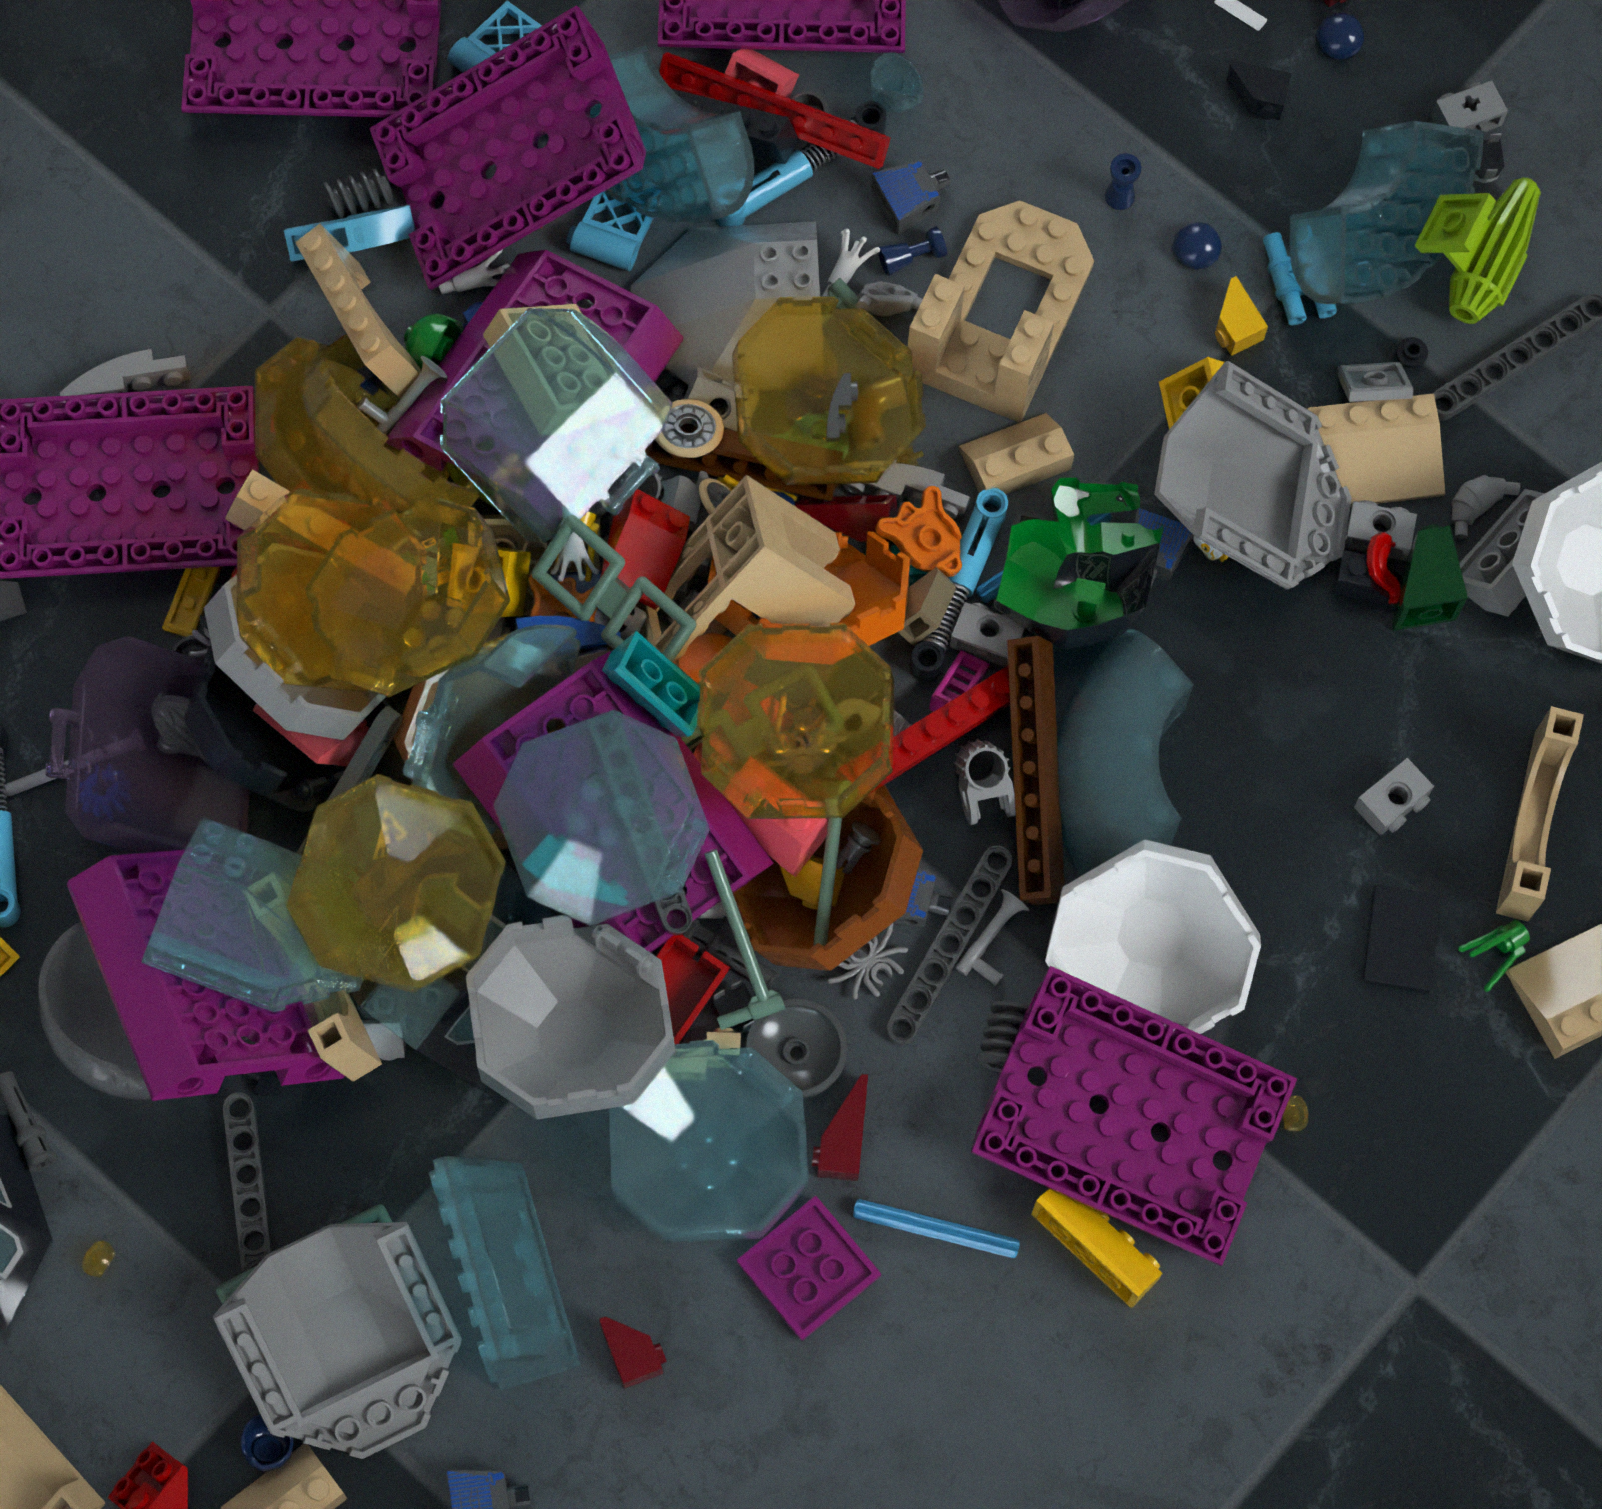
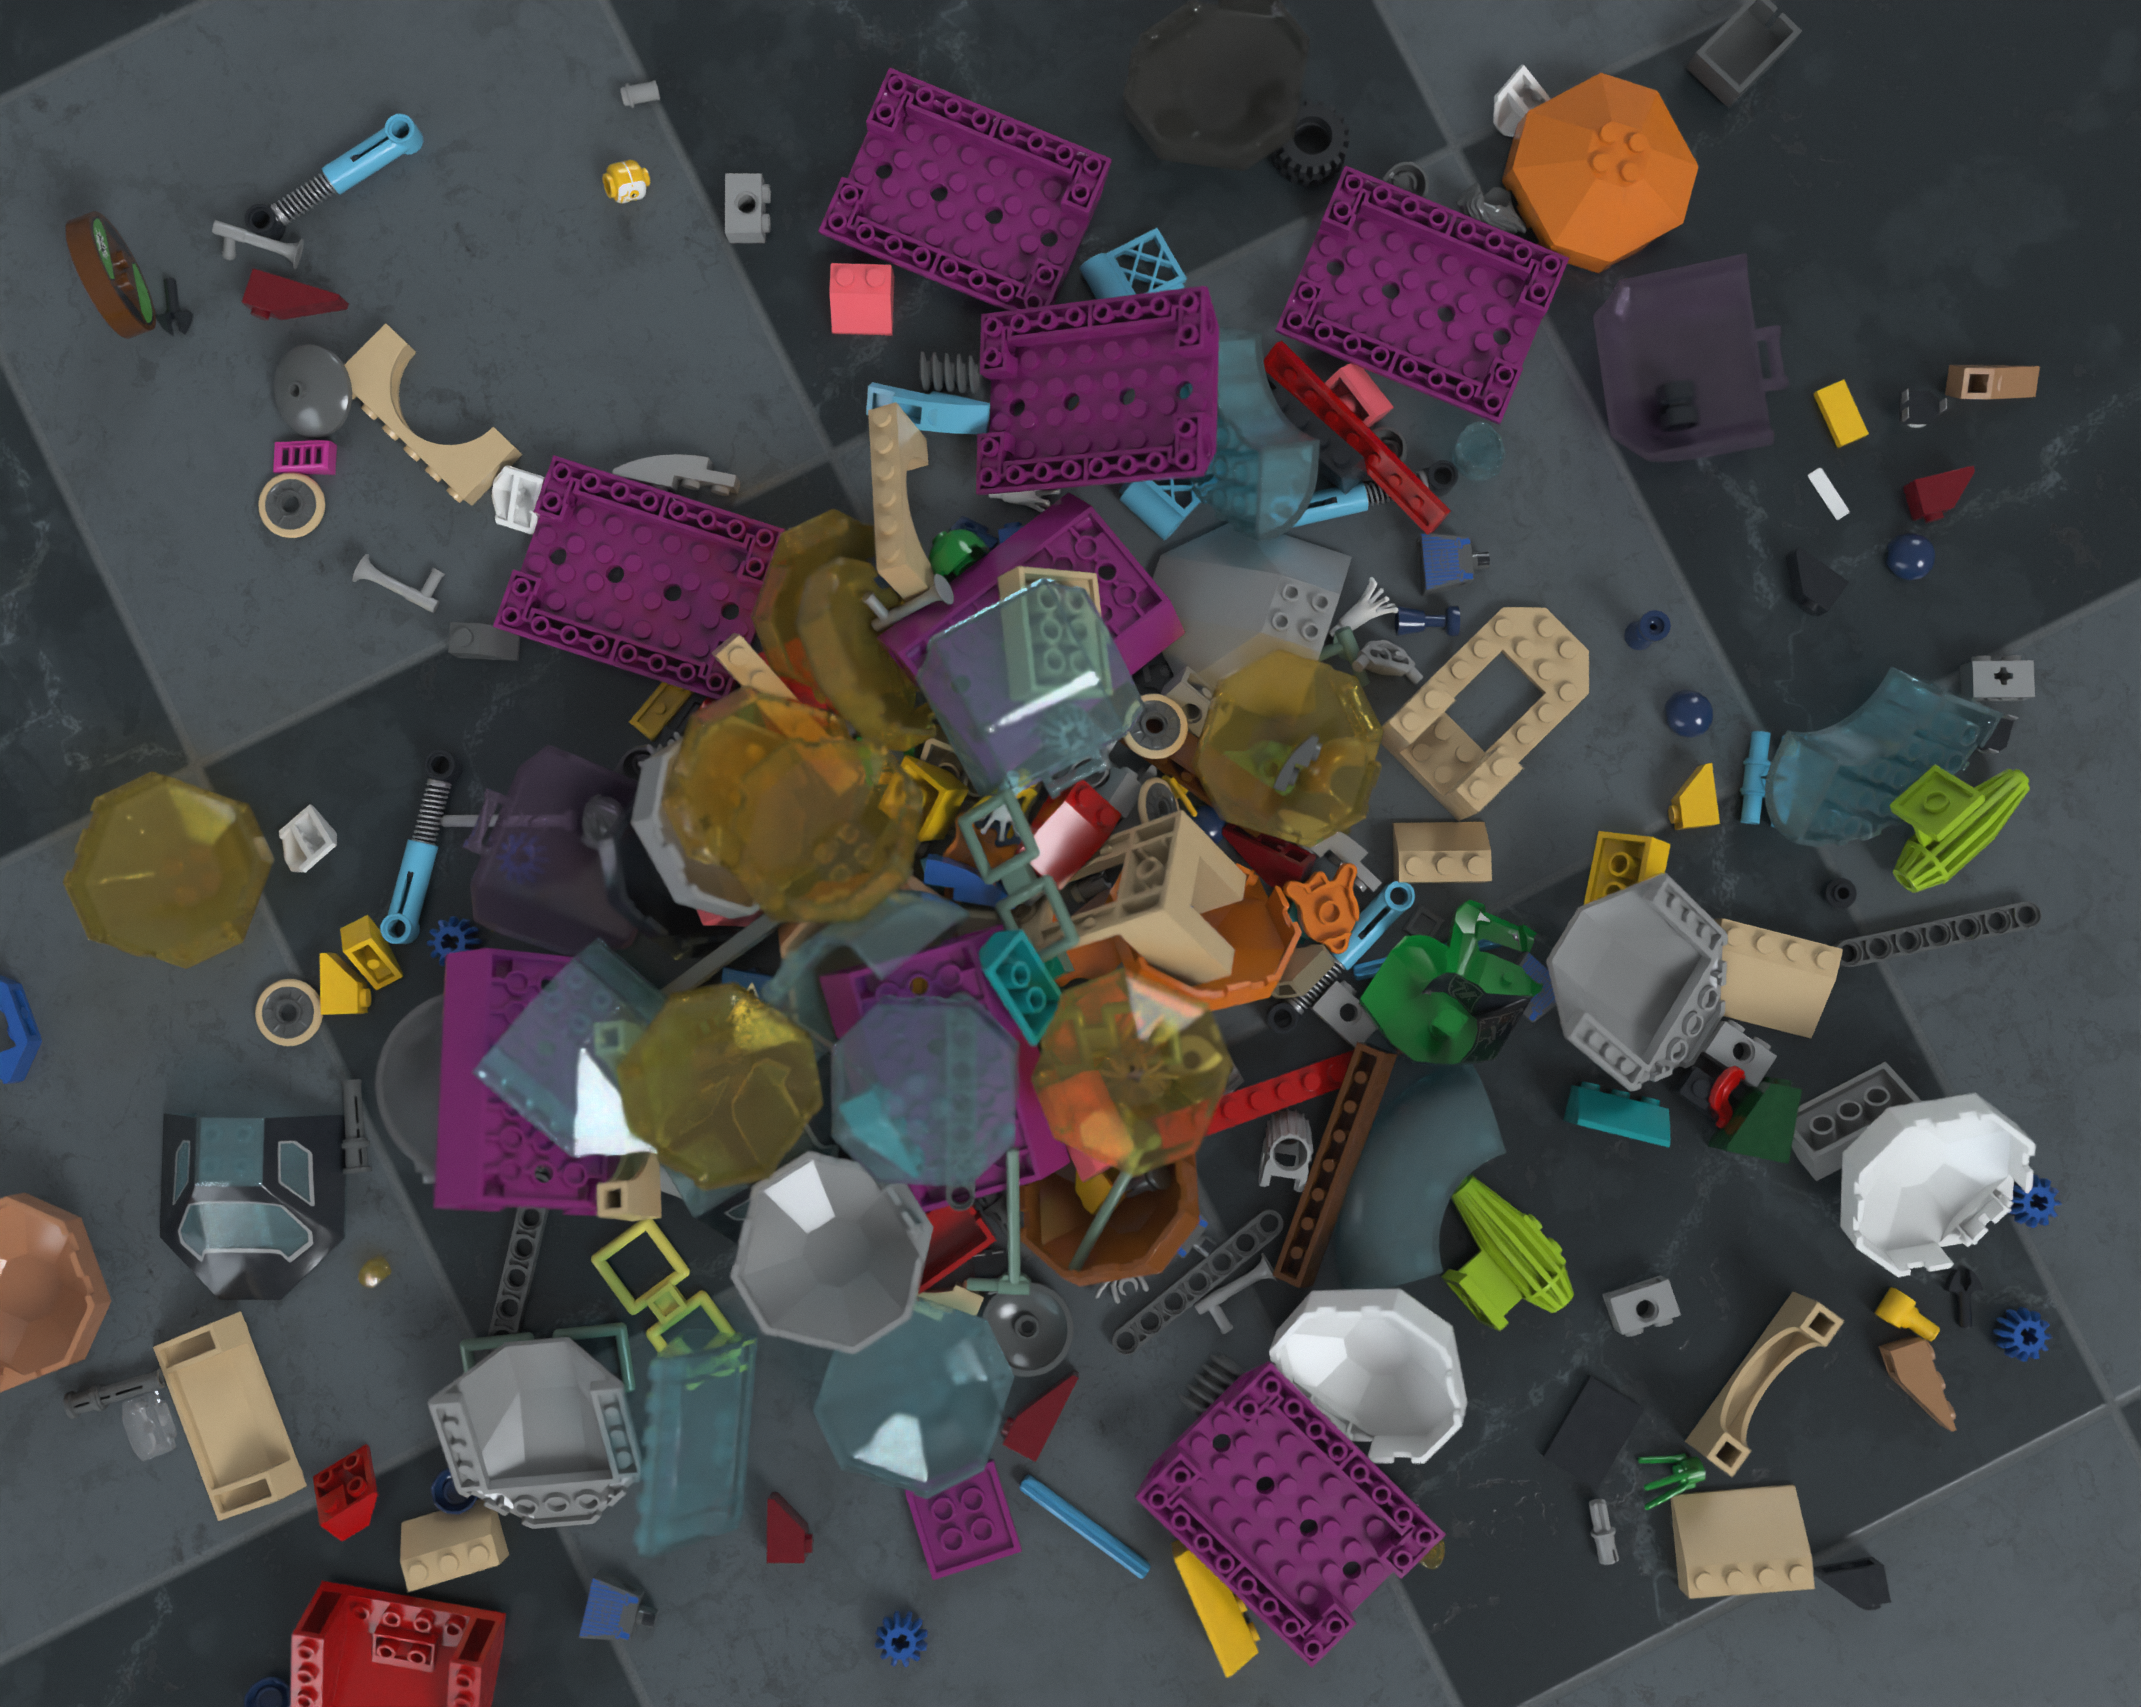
camera: 25 degrees right, 15 degrees up
dark pink slope [929,650,990,712] -> none
light grey tile [1337,362,1413,402] -> none
light grey piece [1451,475,1520,539] -> none
none -> blue gear [426,916,482,966]
none -> light yellow bar [591,1219,745,1390]
none -> light grey brick [725,173,771,243]
none -> coral slope [830,263,894,335]
none -> blue gear [875,1610,928,1668]
none -> lime piece [1441,1174,1574,1331]
none -> teal slope [1563,1081,1671,1147]
none -> light grey axle [1589,1499,1619,1565]

